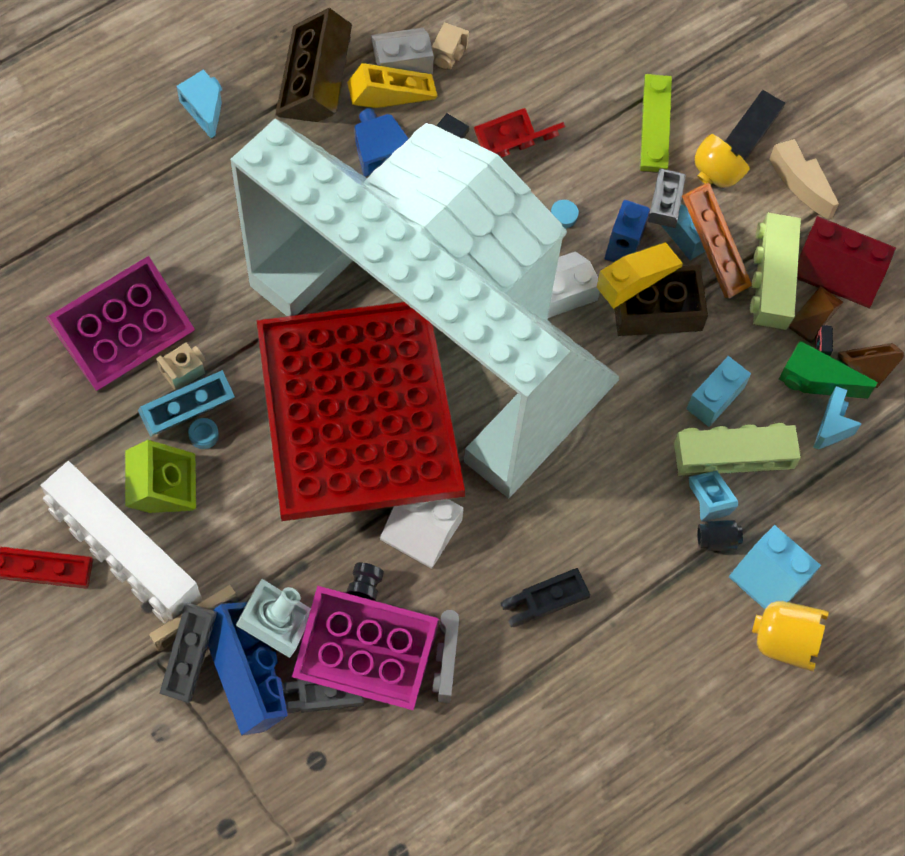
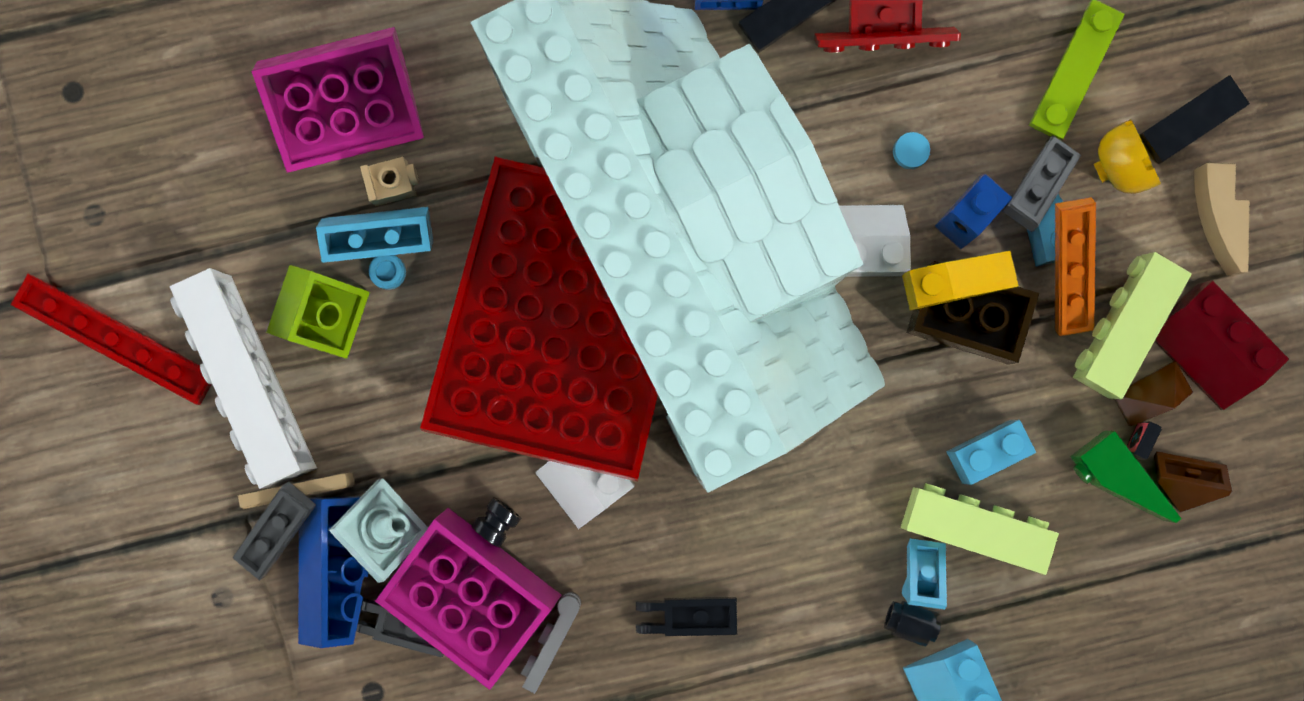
camera: 30 degrees right, 20 degrees up
medium azure slope [813,386,861,449] -> none

